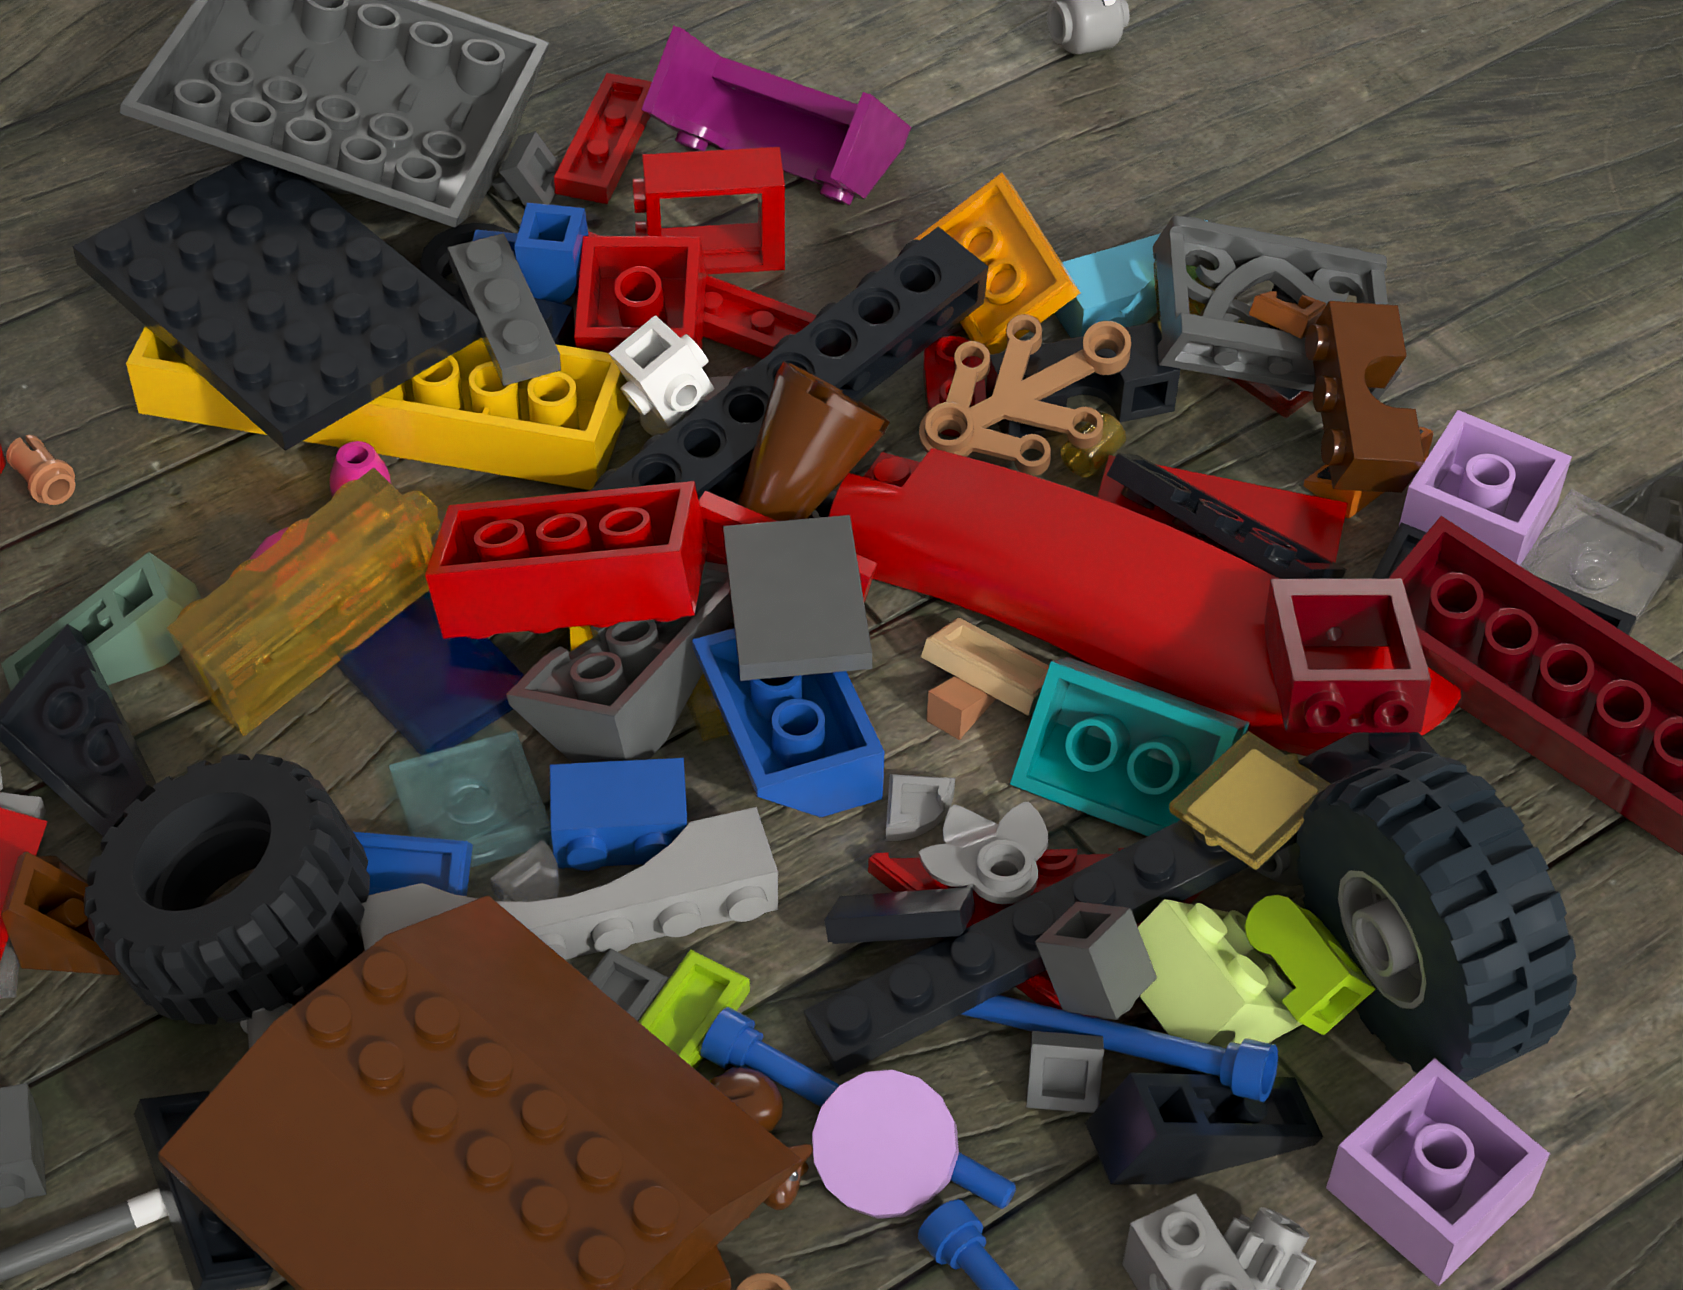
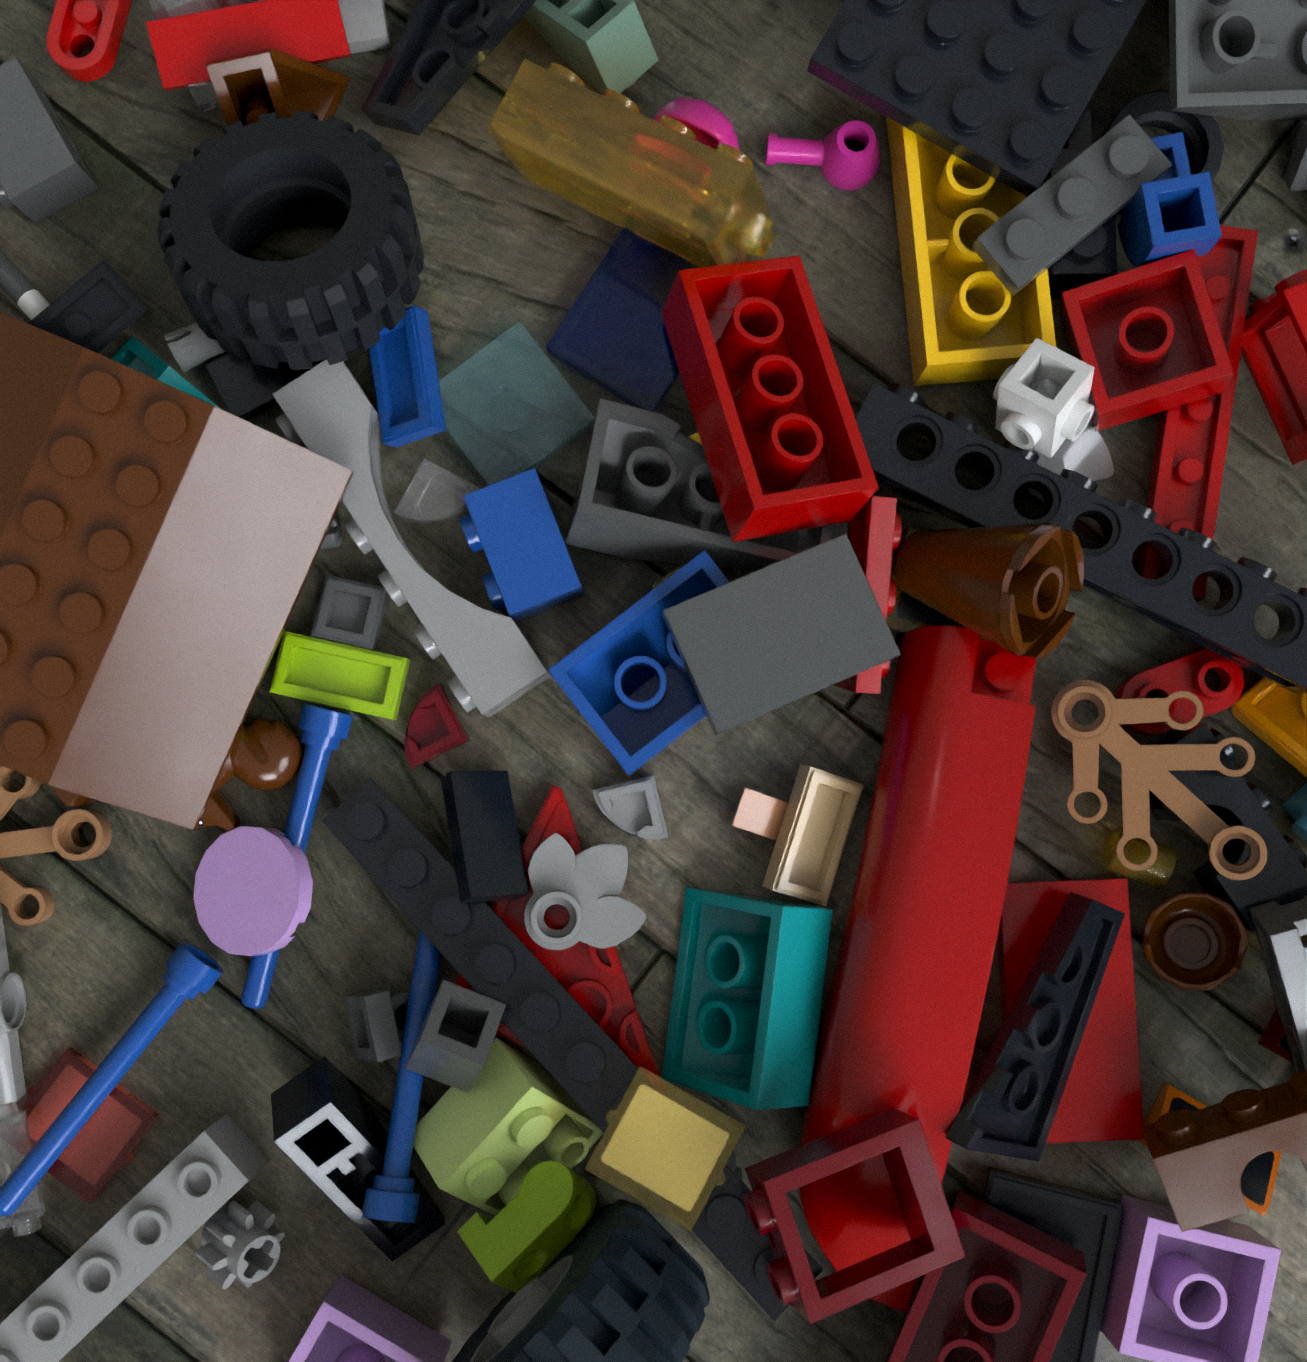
camera: 75 degrees right, 35 degrees up
none -> dark red tile [404,683,470,769]
none -> reddish brown hair [1142,891,1249,990]

